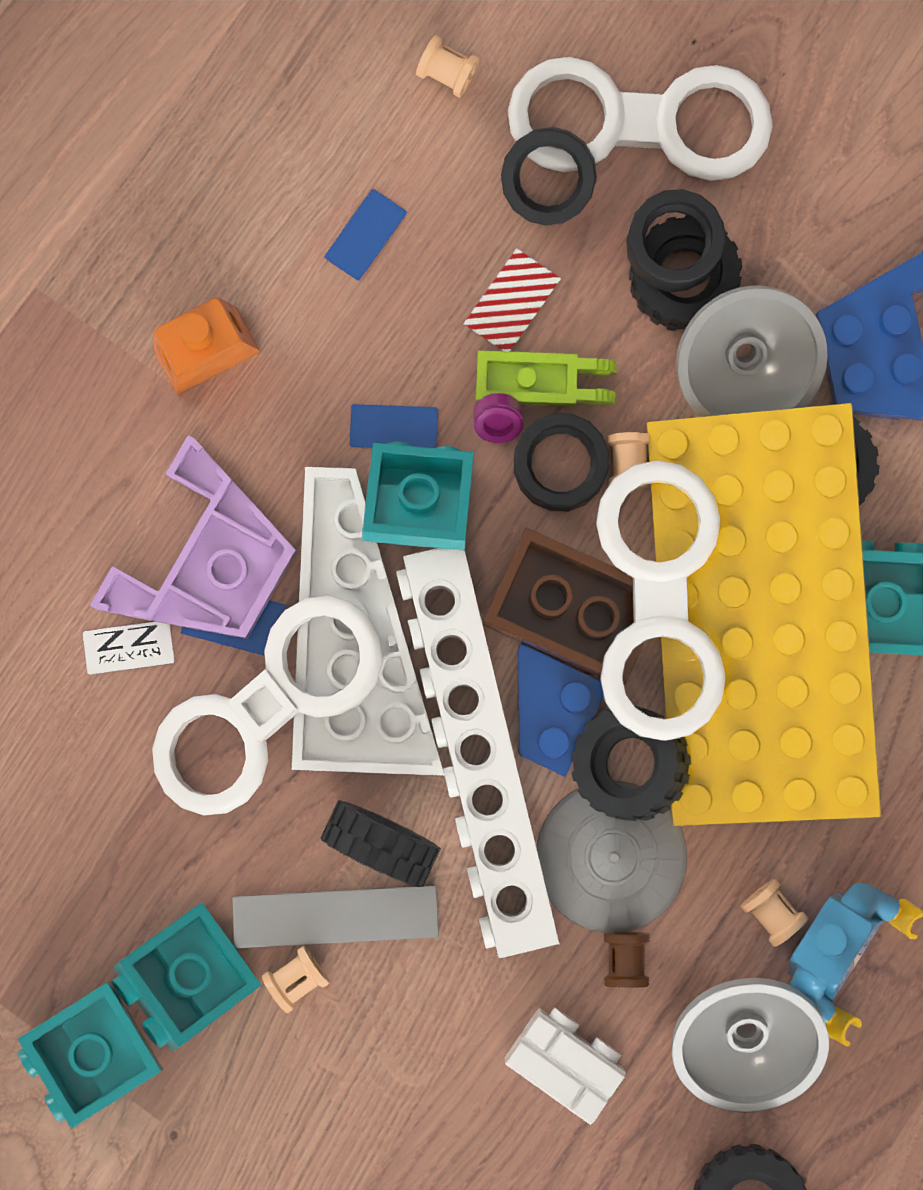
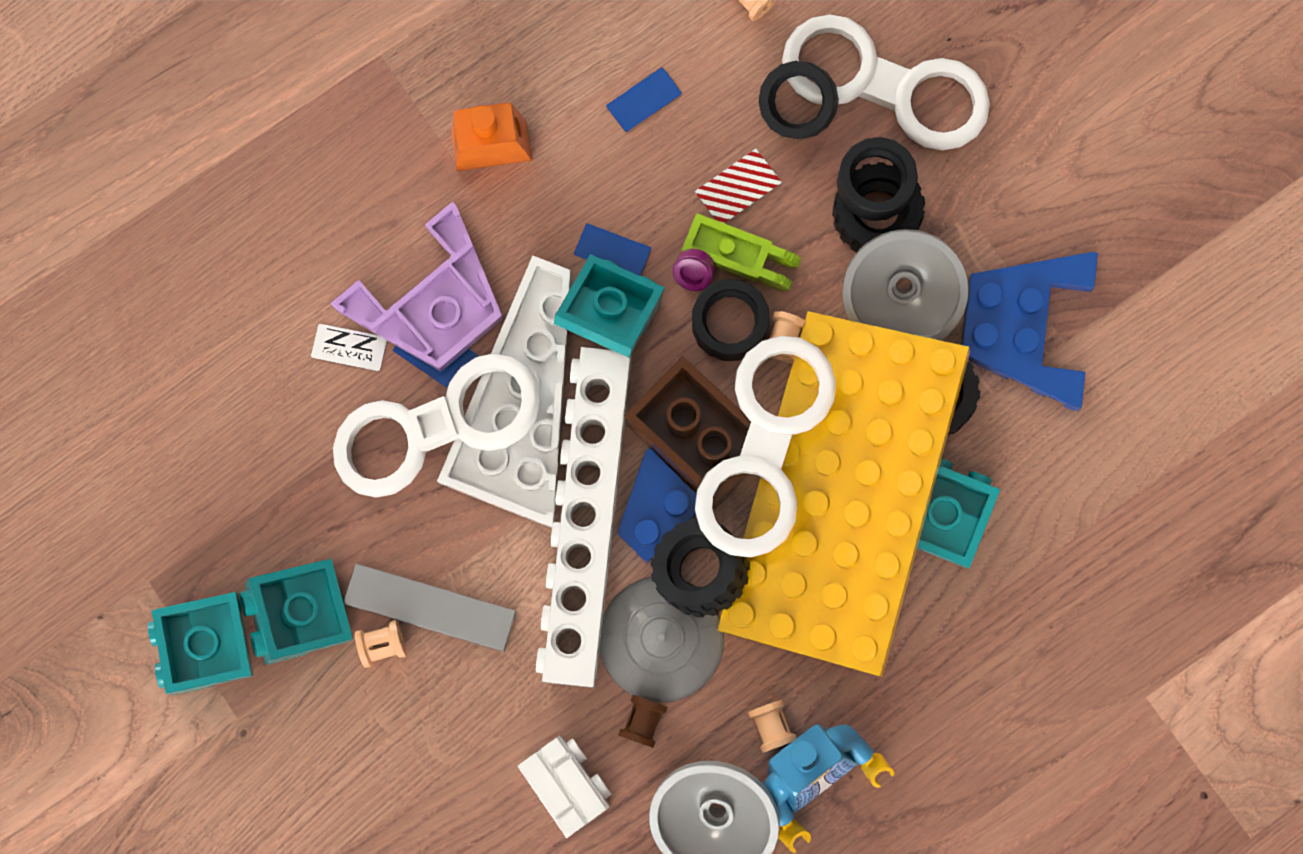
camera: 25 degrees right, 5 degrees down
black tyre [320,800,441,887] -> none

